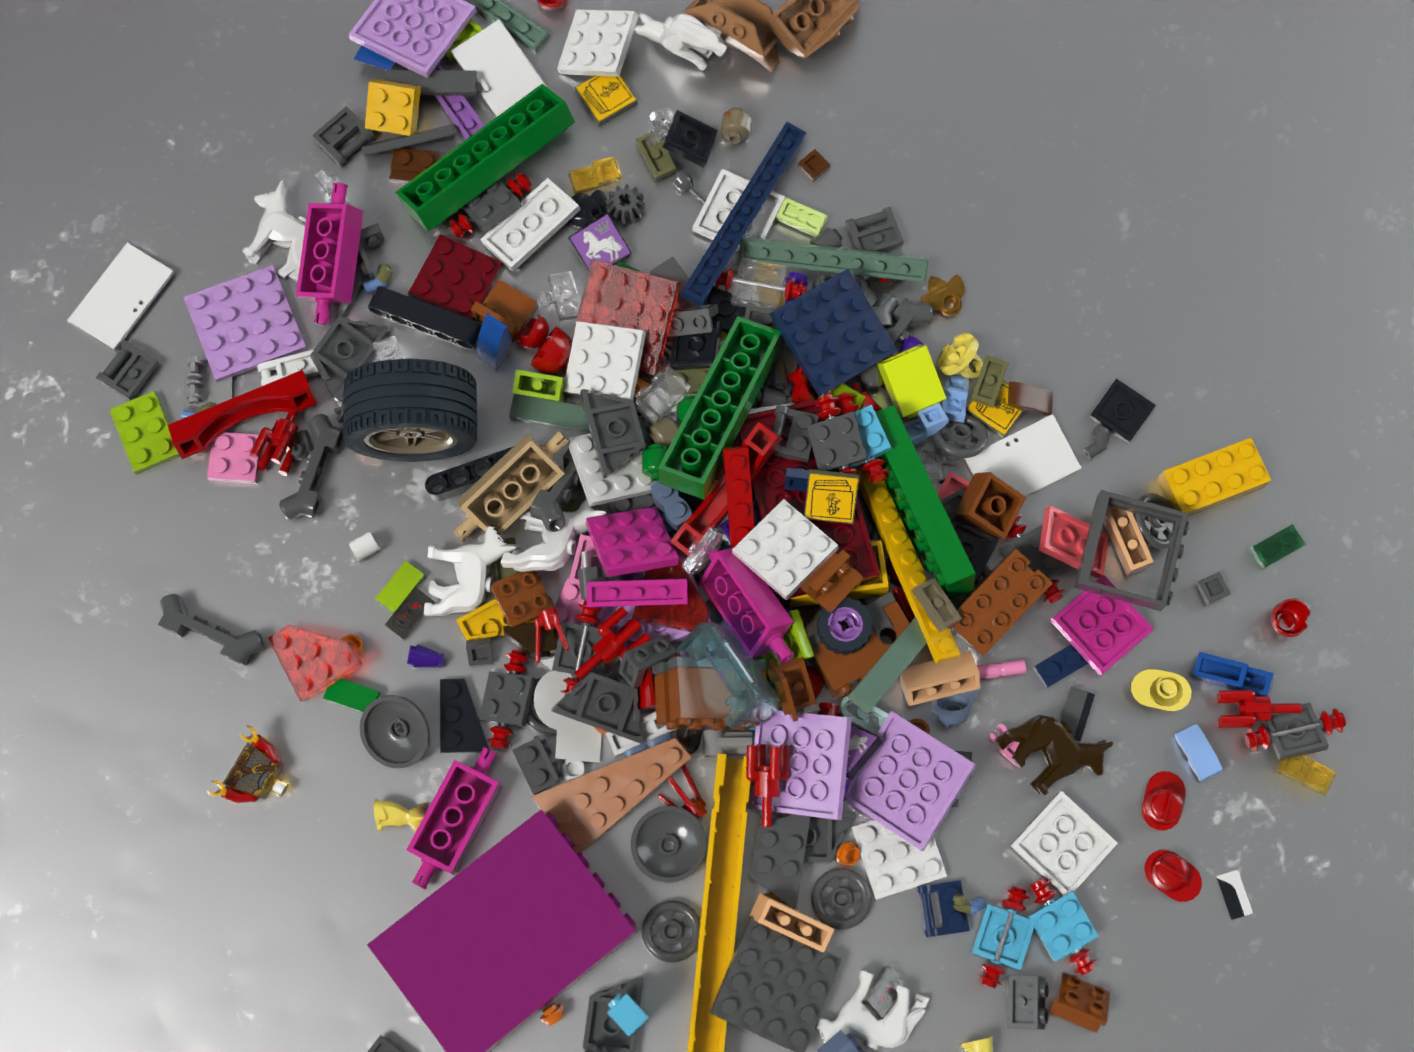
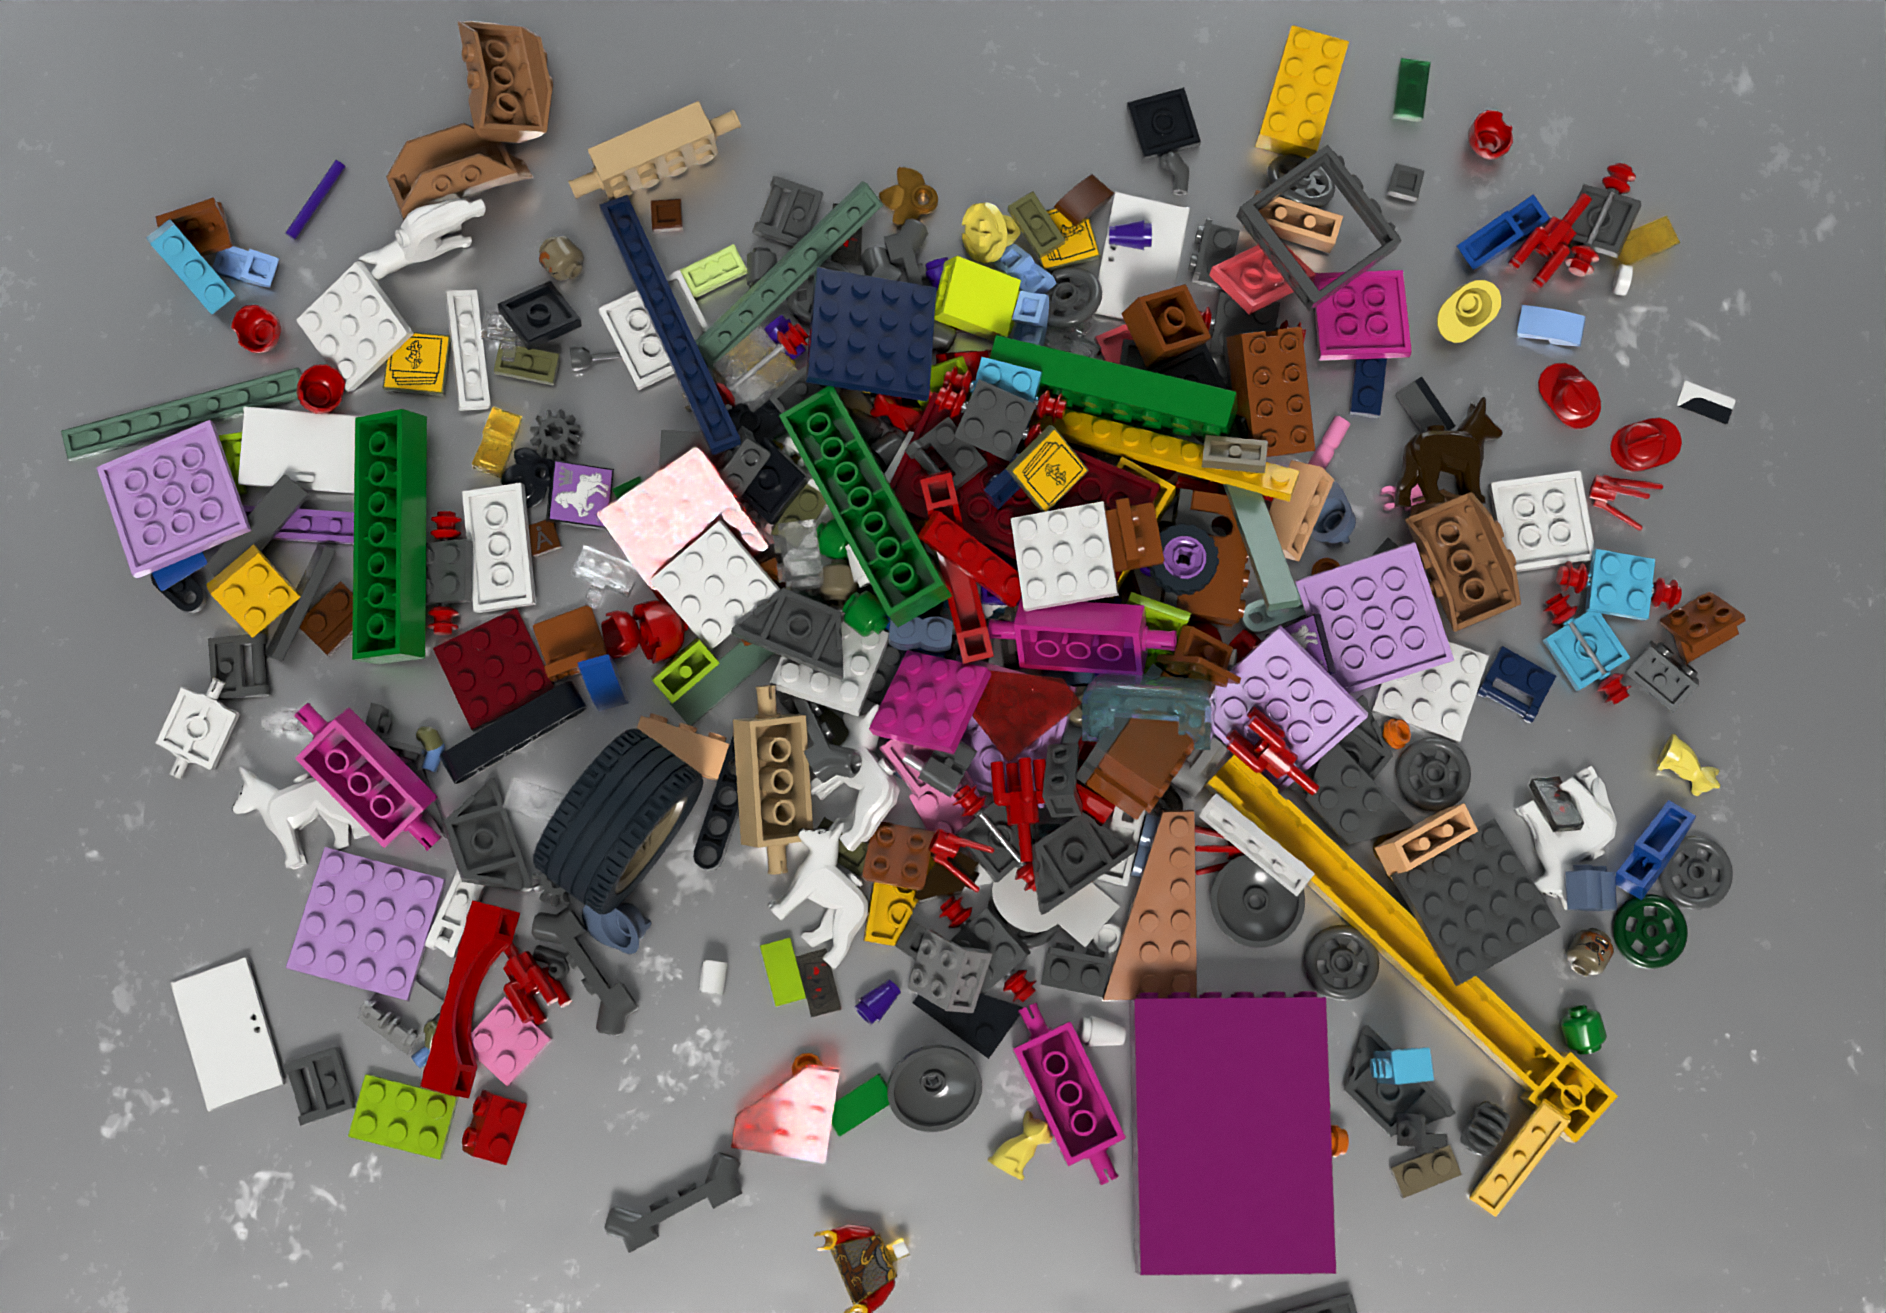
camera: 55 degrees left, 5 degrees up
dark pink plate [586,578,688,607] -> none
clear plate [682,527,724,573] -> none
arm [952,893,986,915] -> none
none -> black plate [151,573,207,613]
none -> white plate [156,678,240,779]
none -> red hair [297,364,345,414]
none -> white plate [445,289,491,411]
none -> red bracket [462,1090,527,1165]
none -> reddish brown tile [529,520,562,558]
none -> tan brick [568,101,741,201]
none -> sand blue piece [582,903,652,954]
none -> light nougat brick [636,713,730,781]
none -> light grey bracket [908,929,992,1013]
none -> white cone [1077,1015,1126,1047]
none -> dark purple cone [1109,220,1152,250]
none -> dark grey bracket [1188,218,1240,290]
none -> white plate [1199,793,1315,896]
none -> medium nougat slope [1404,489,1521,632]
none -> red plant [1588,474,1663,531]
none -> white tile [1612,264,1633,296]

